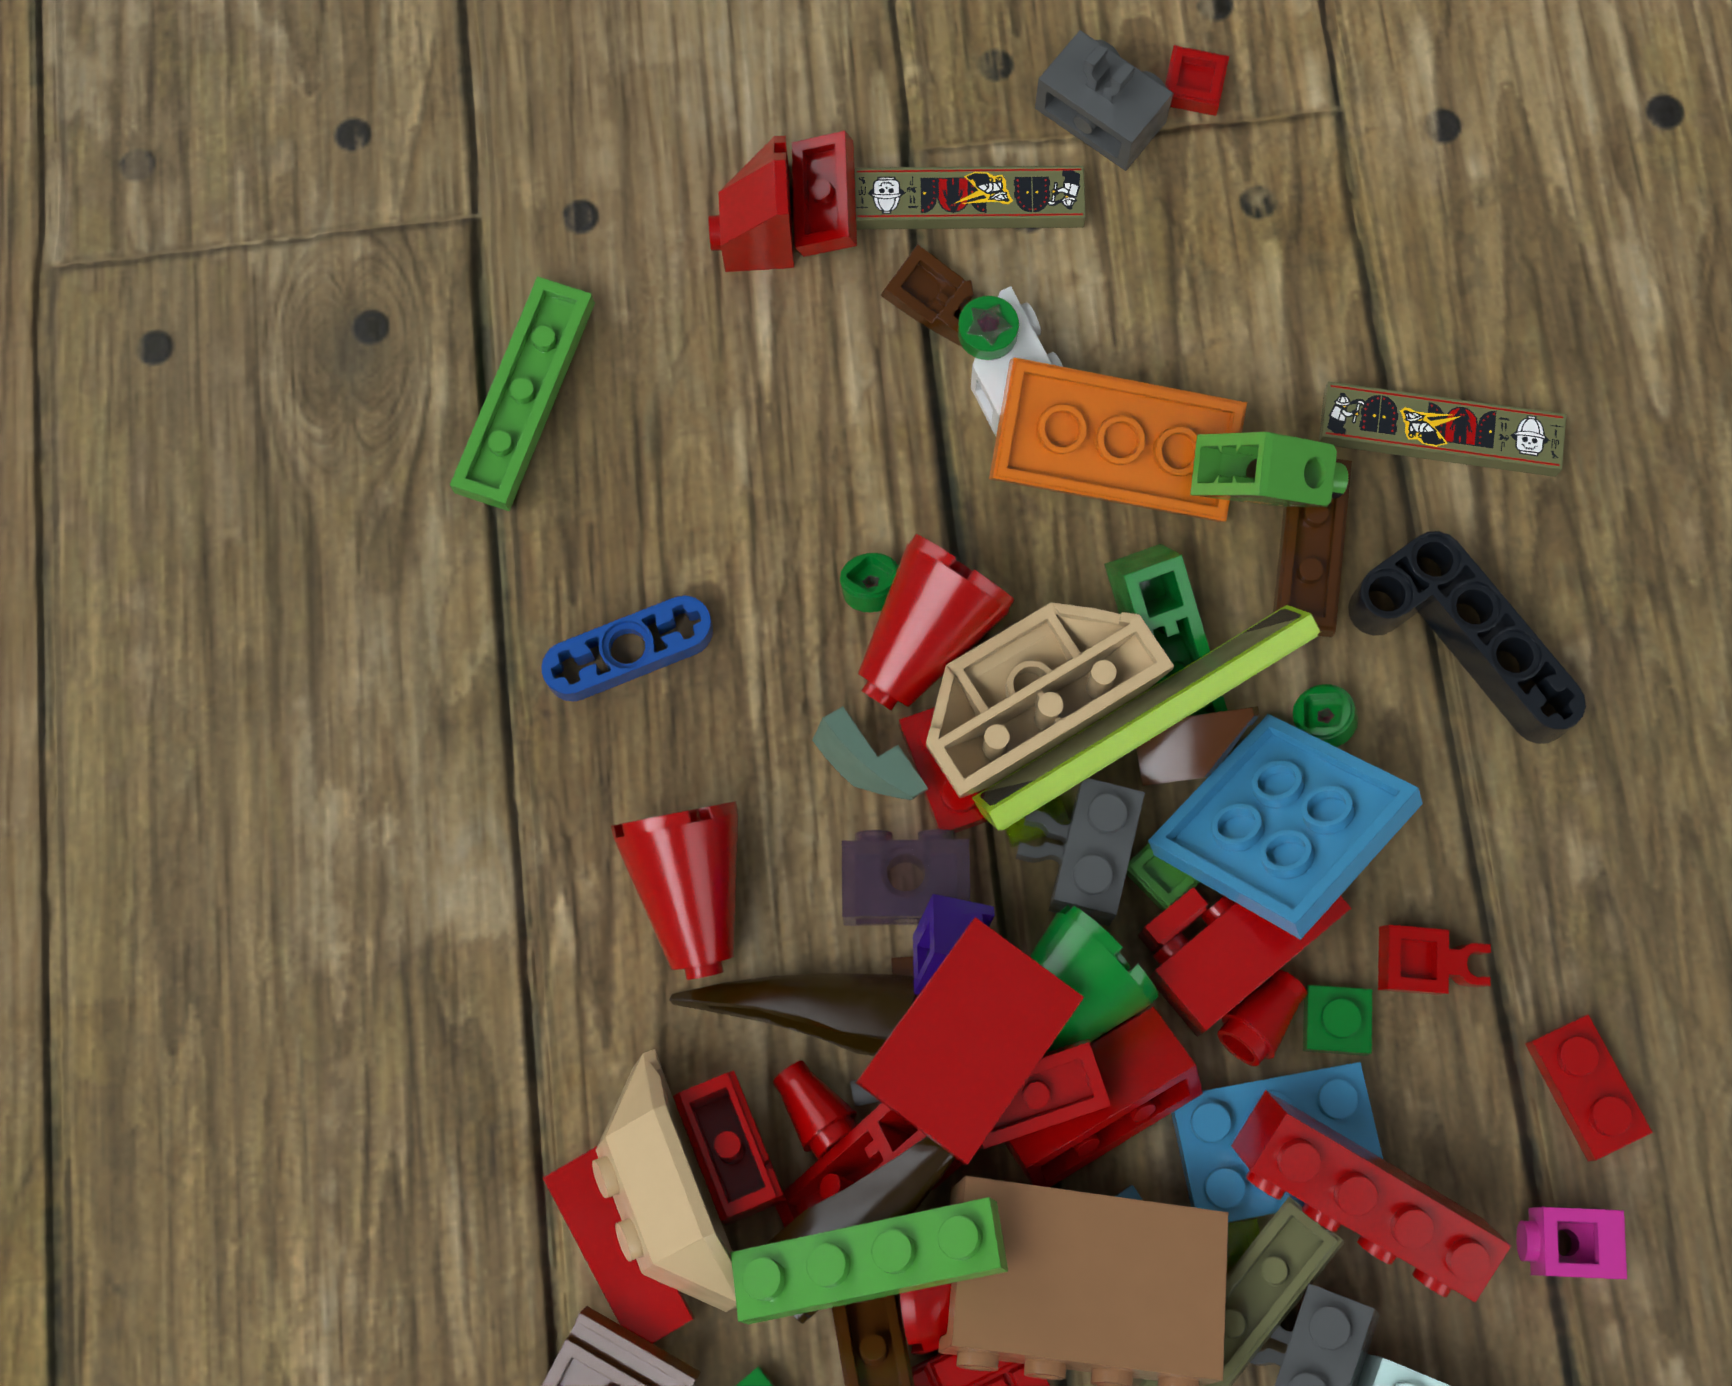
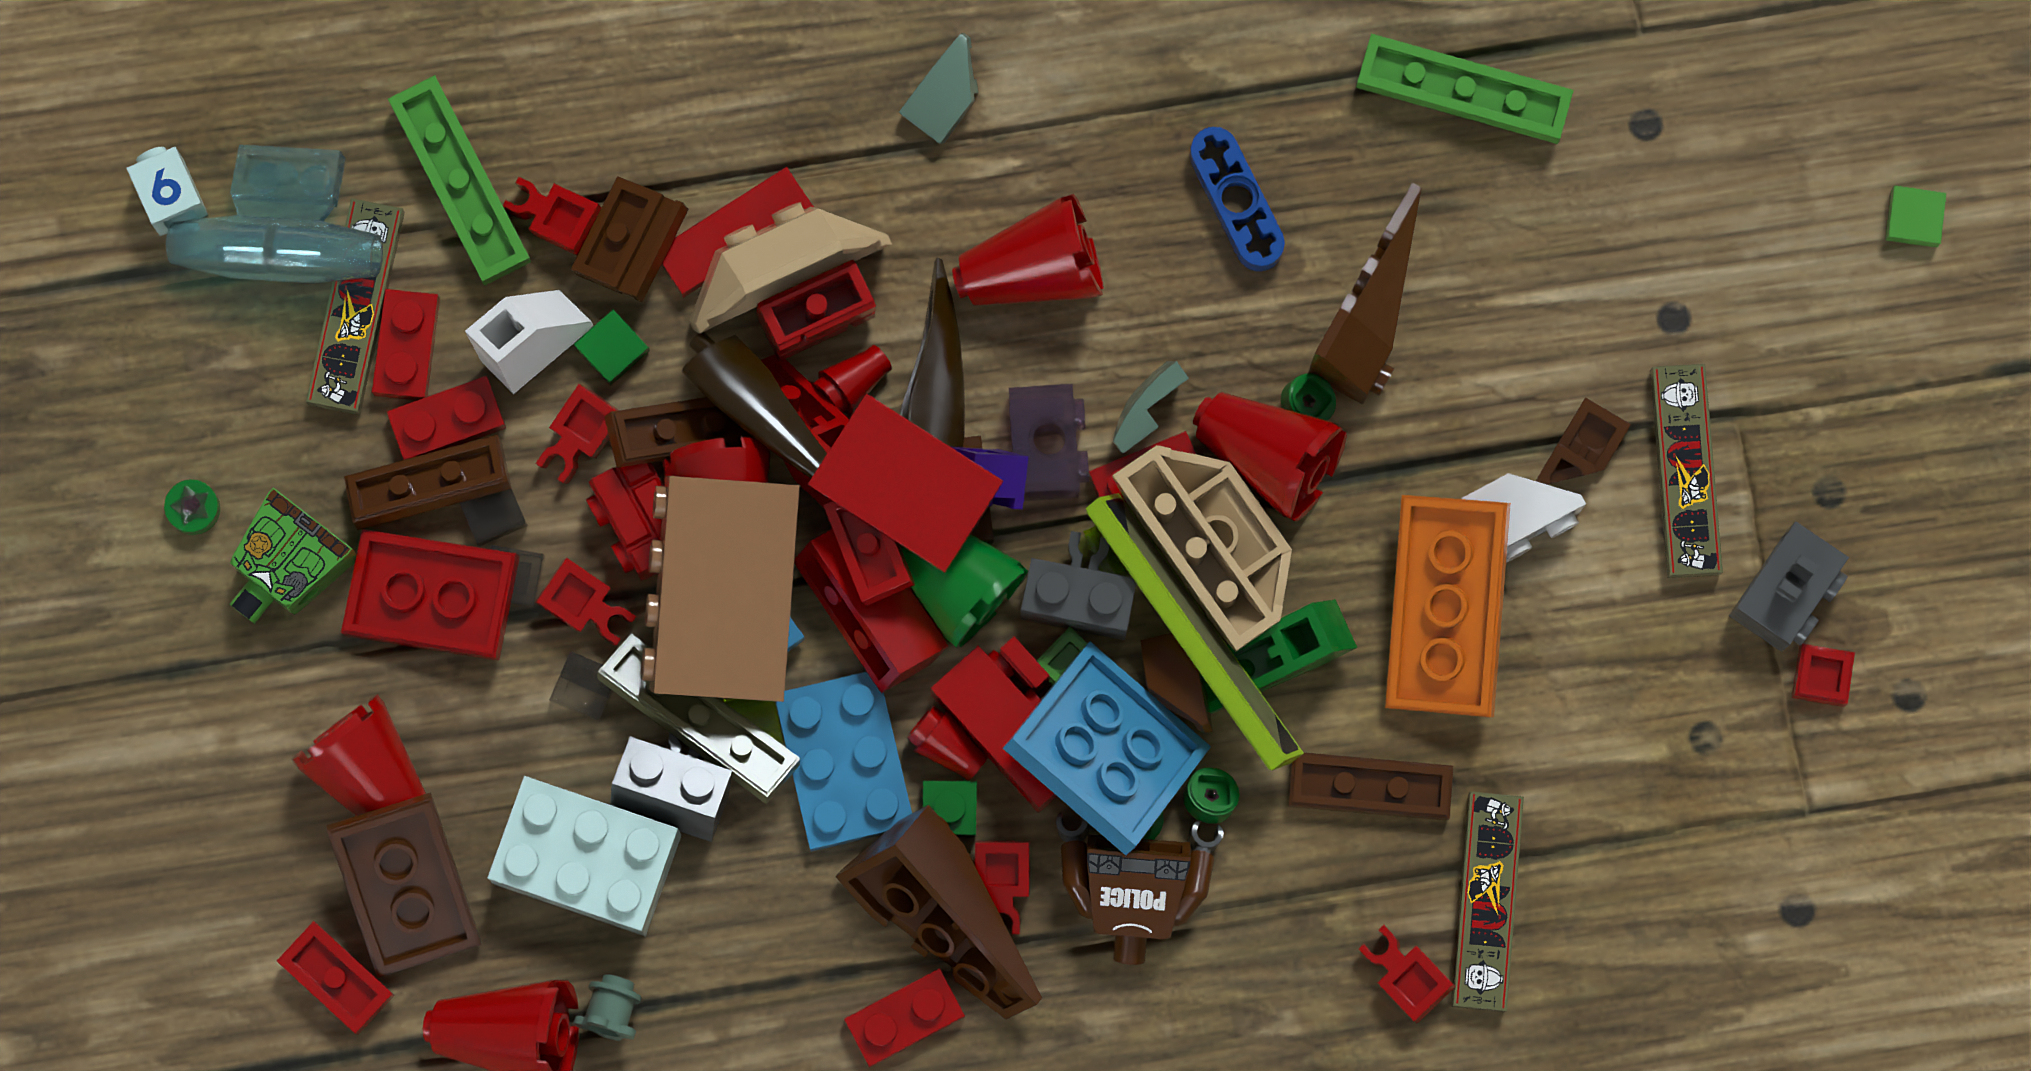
camera: 80 degrees right, 5 degrees up
red slope [709,135,794,272] -> none
bright green plate [731,1197,1008,1324] -> none
red plate [792,131,857,257] -> none
green tile [958,296,1019,360] -> none
bright green torso [1190,432,1348,507] -> none
red brick [1231,1090,1511,1303] -> none
black beam [1348,531,1586,744] -> none
dark pink brick [1516,1207,1627,1279] -> none
none -> reddish brown wedge [835,805,1042,1019]
none -> sand green slope [899,33,979,144]
none -> reddish brown torso [1056,812,1223,965]
none -> reddish brown wedge [1308,183,1422,405]
none -> red plate [1359,925,1456,1024]

